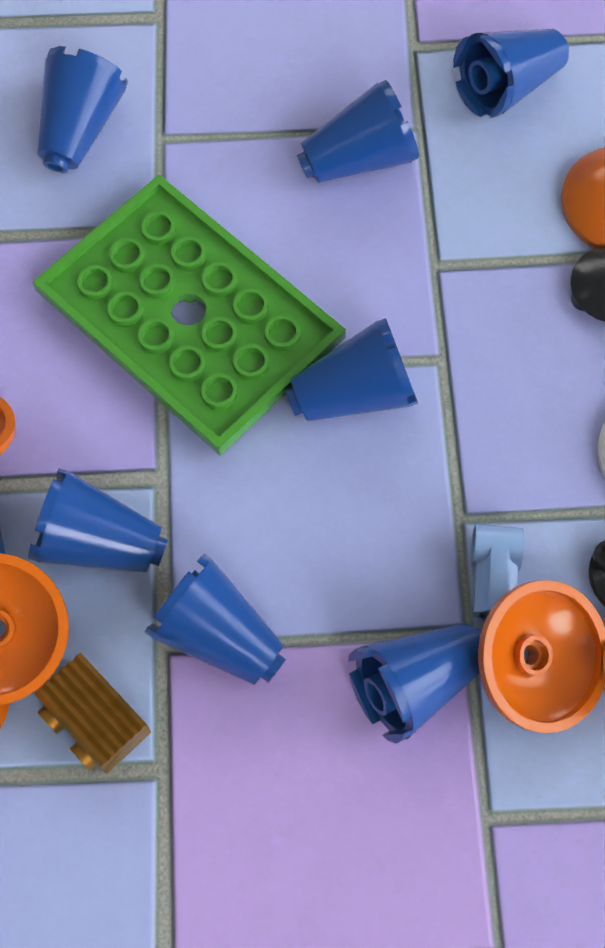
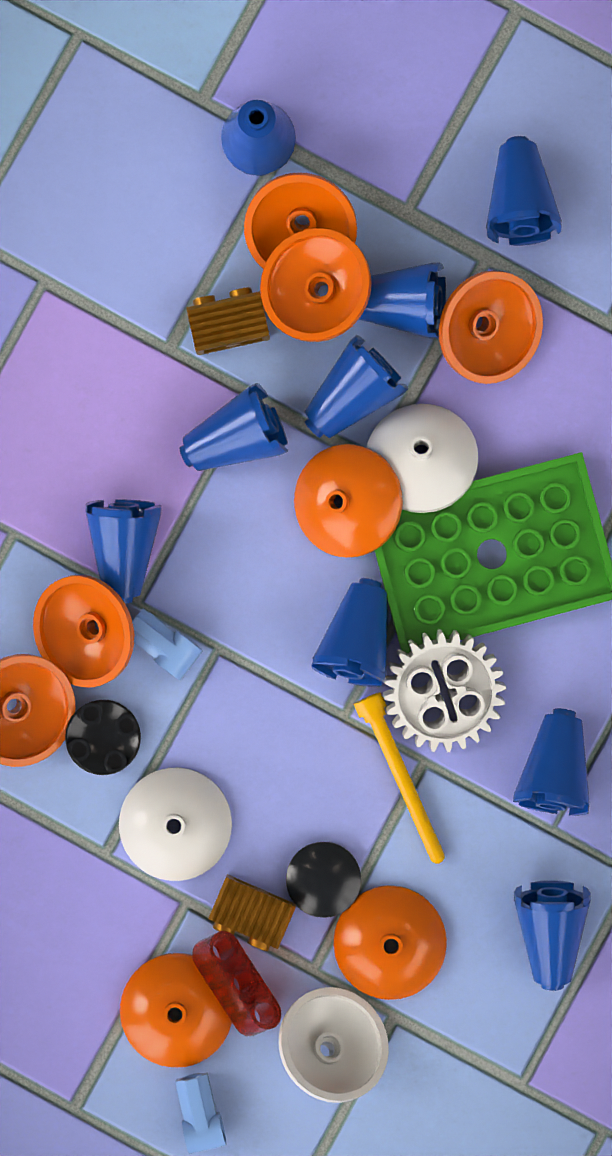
camera: 120 degrees right, 20 degrees up
none -> orange dish [294,444,403,558]
none -> yellow piece [353,692,445,864]
none -> white dish [367,404,478,513]
none -> white gear [382,629,506,752]

